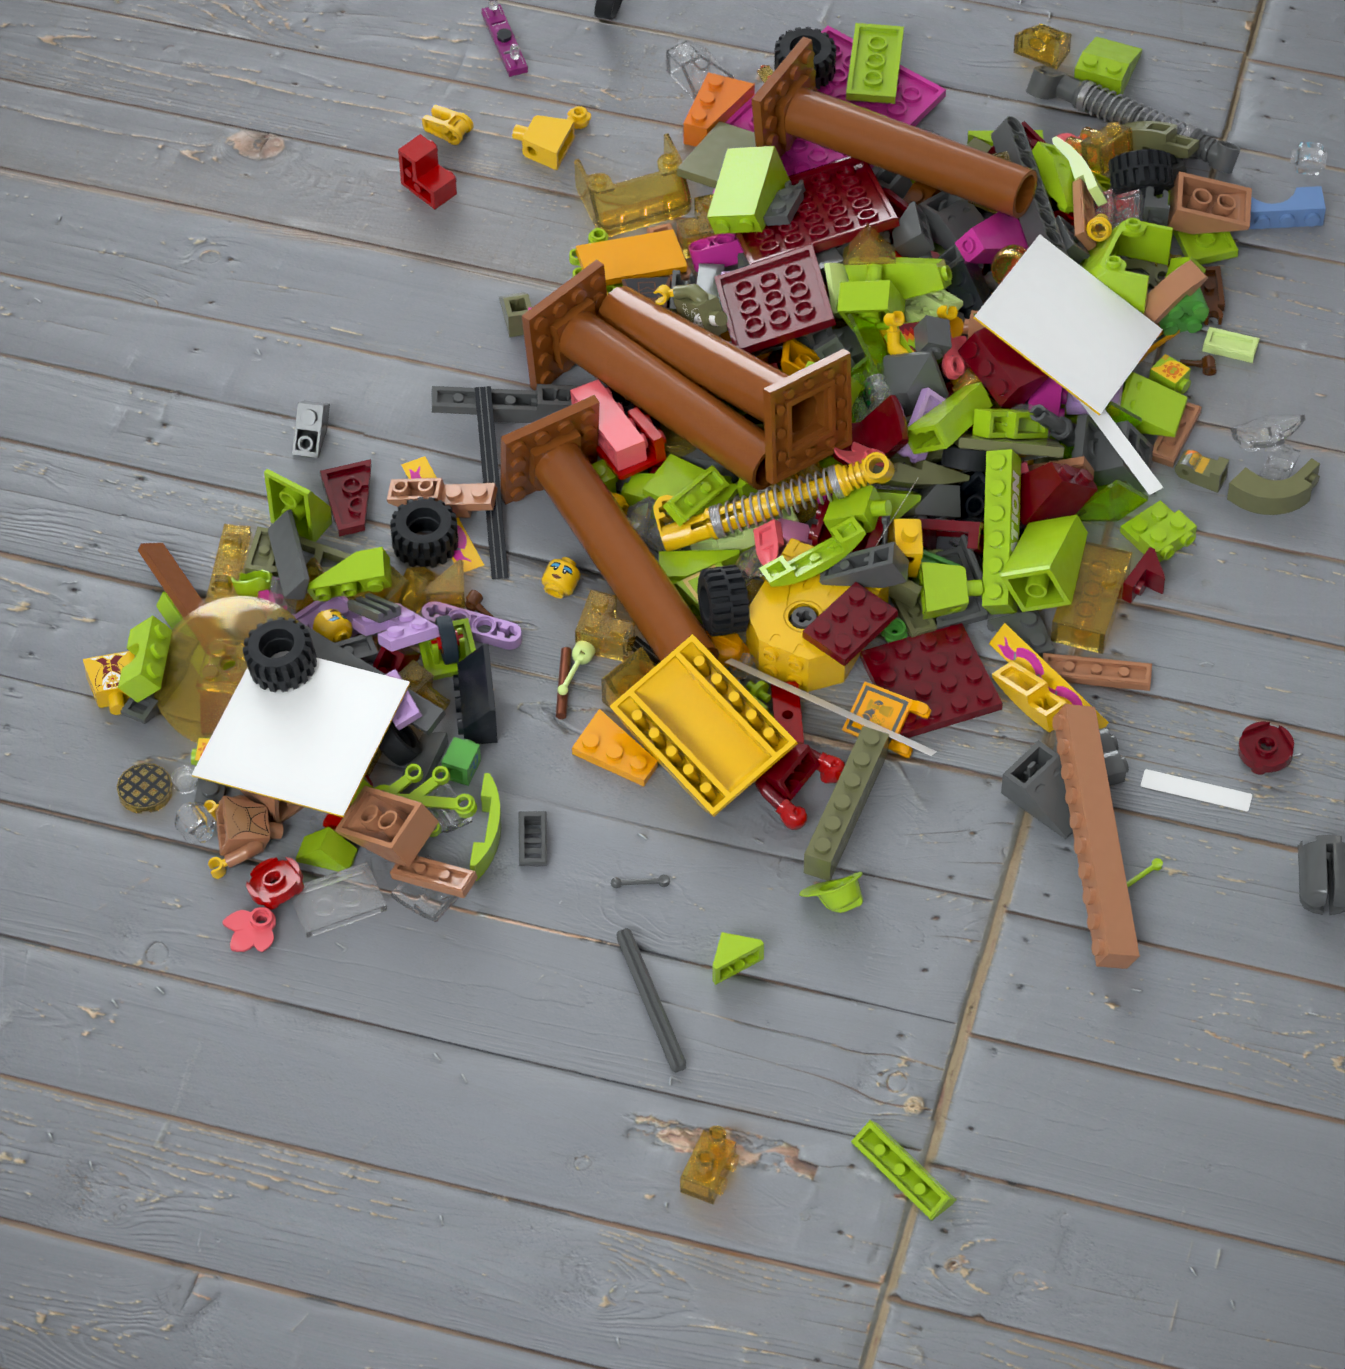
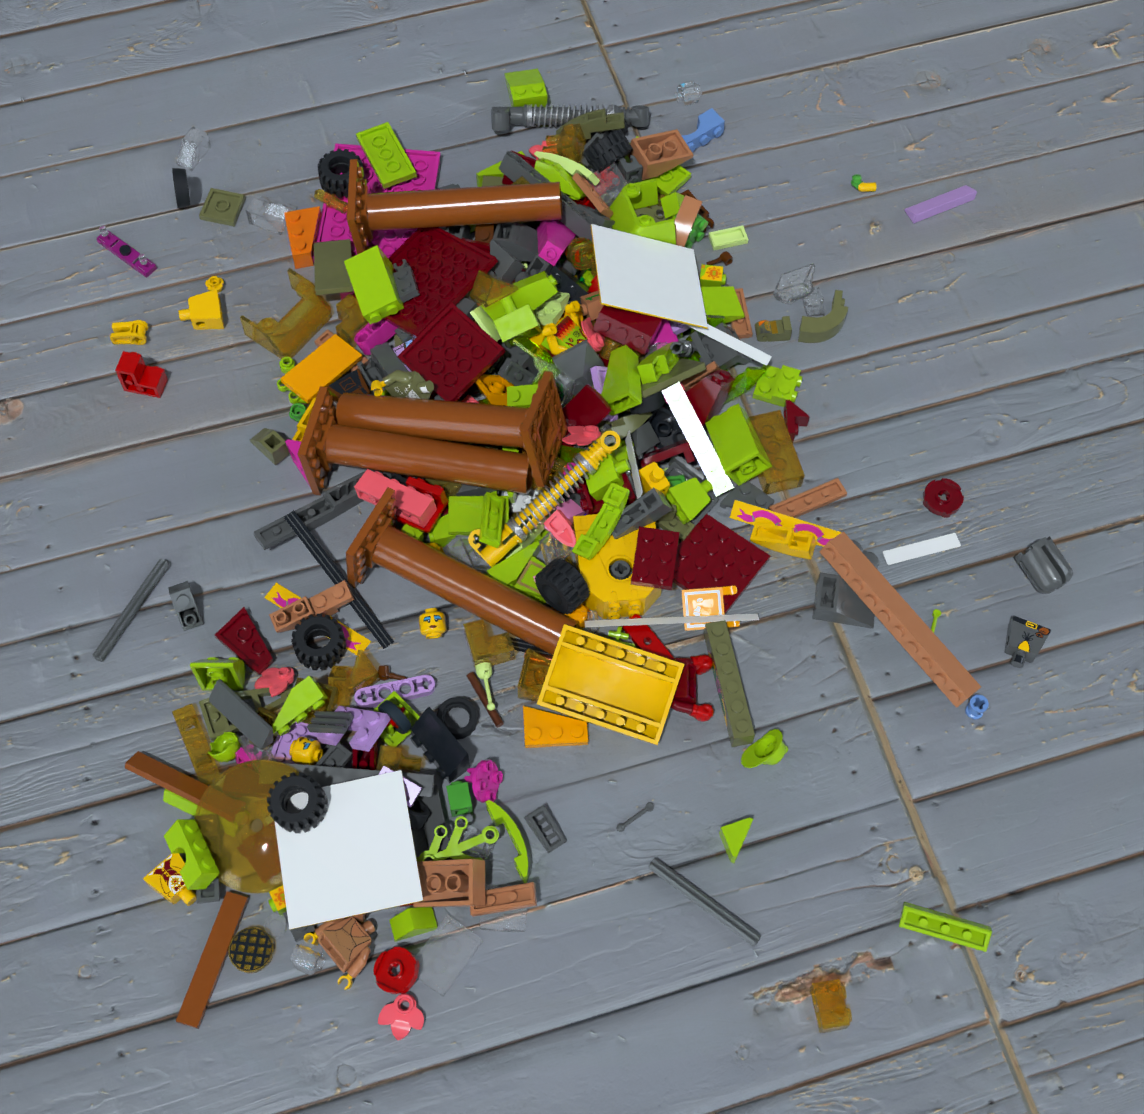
camera: 35 degrees left, 10 degrees up
dark grey brick [914,315,952,360] -> none
clear yellow slope [1013,23,1072,70] -> none
yellow cone [1086,214,1112,242] -> none
none -> dark grey axle [93,559,169,662]
none -> dark orange tile [176,891,249,1029]
none -> olive tile [199,188,246,226]
none -> coral plate [254,667,295,697]
none -> black tyre [437,697,477,740]
none -> dark pink plate [464,760,503,803]
none -> medium blue bush [965,695,989,720]
none -> dark grey torso [1004,616,1051,668]

